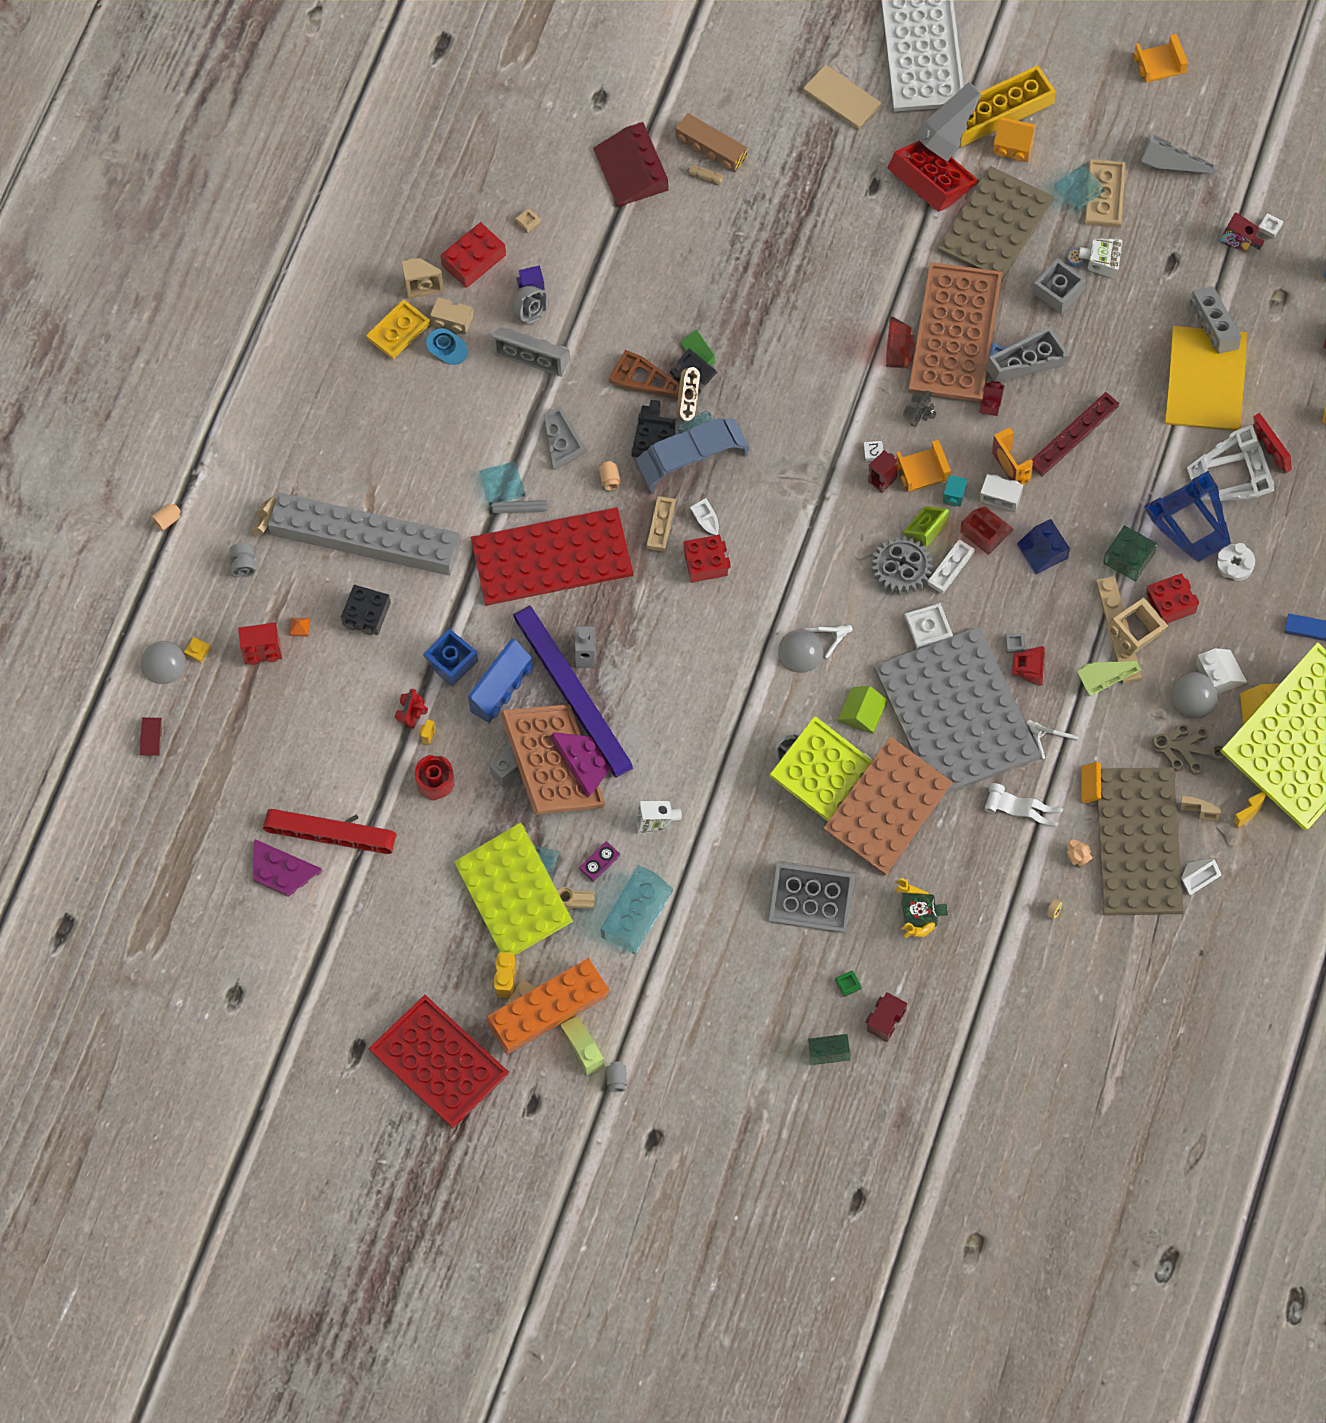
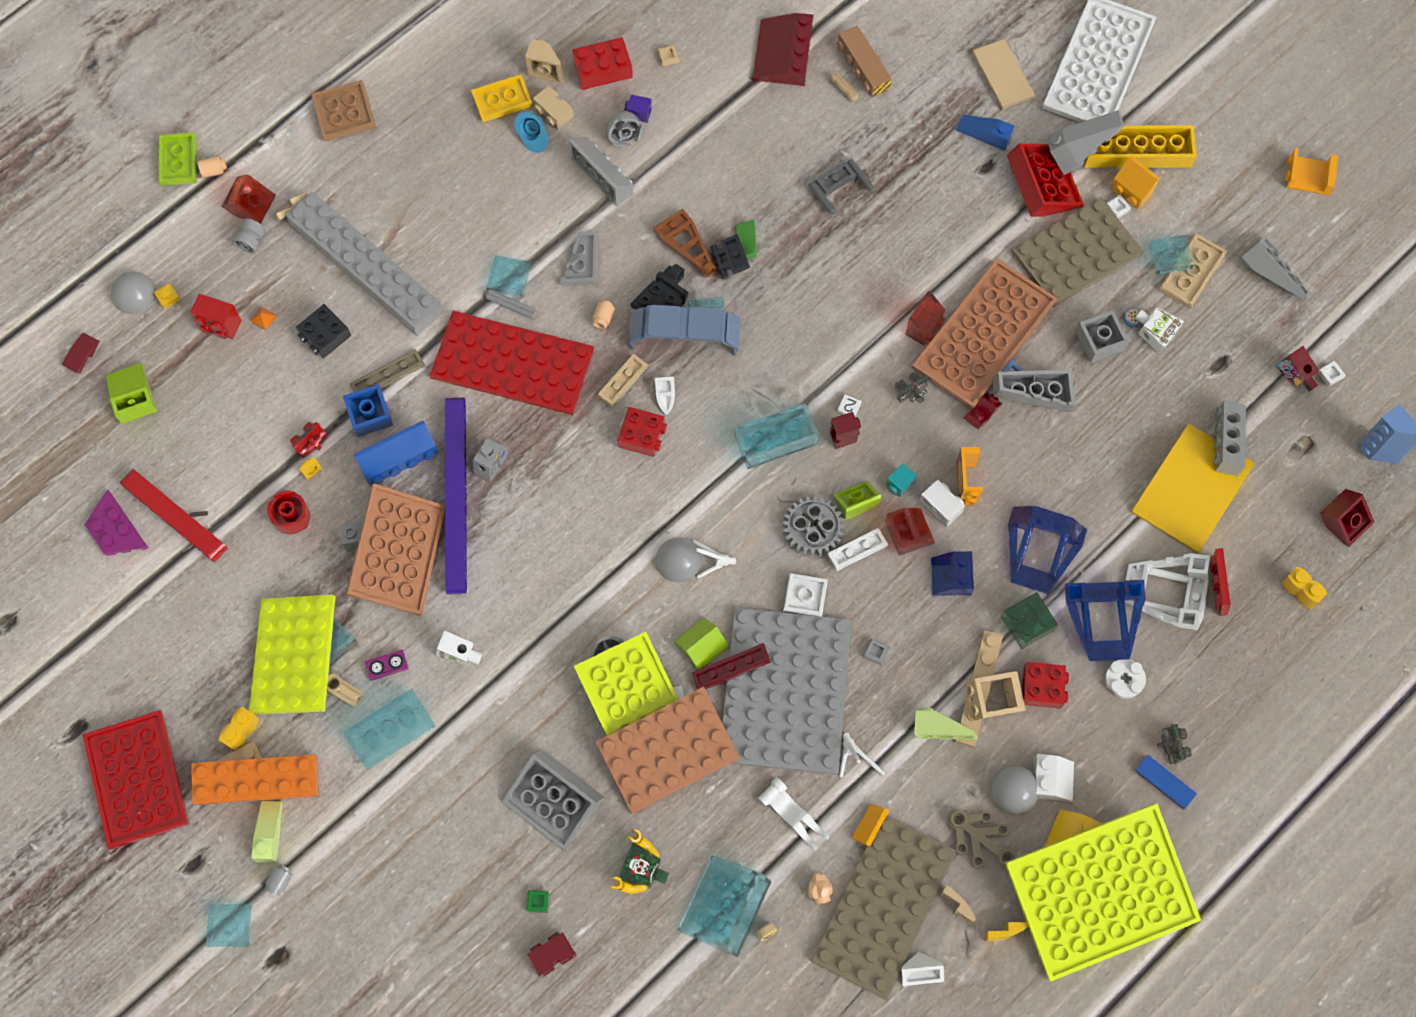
camera: 25 degrees right, 5 degrees up
magenta wing [550,732,611,798] -> none
tan beam [676,367,700,421] -> none
clear green brick [808,1034,850,1066] -> none
light orange panel [896,440,951,492] -> none
red piece [1012,646,1045,686] -> none
dark red plate [1032,392,1119,477] -> none
none -> lime slope [106,363,158,424]
none -> lime plate [159,132,197,186]
none -> clear light blue tile [206,904,252,947]
none -> clear red slope [221,174,276,224]
none -> medium nougat plate [311,80,376,142]
none -> dark tan tile [350,349,425,392]
none -> clear light blue slope [678,855,772,957]
none -> dark red tile [692,643,771,690]
none -> clear light blue brick [734,403,819,469]
none -> dark grey plate [808,158,874,214]
none -> blue slope [956,115,1015,151]
none -> clear blue windscreen [1008,506,1087,594]
none -> white tile [1106,195,1131,218]
none -> clear smoke hips [1157,724,1192,764]

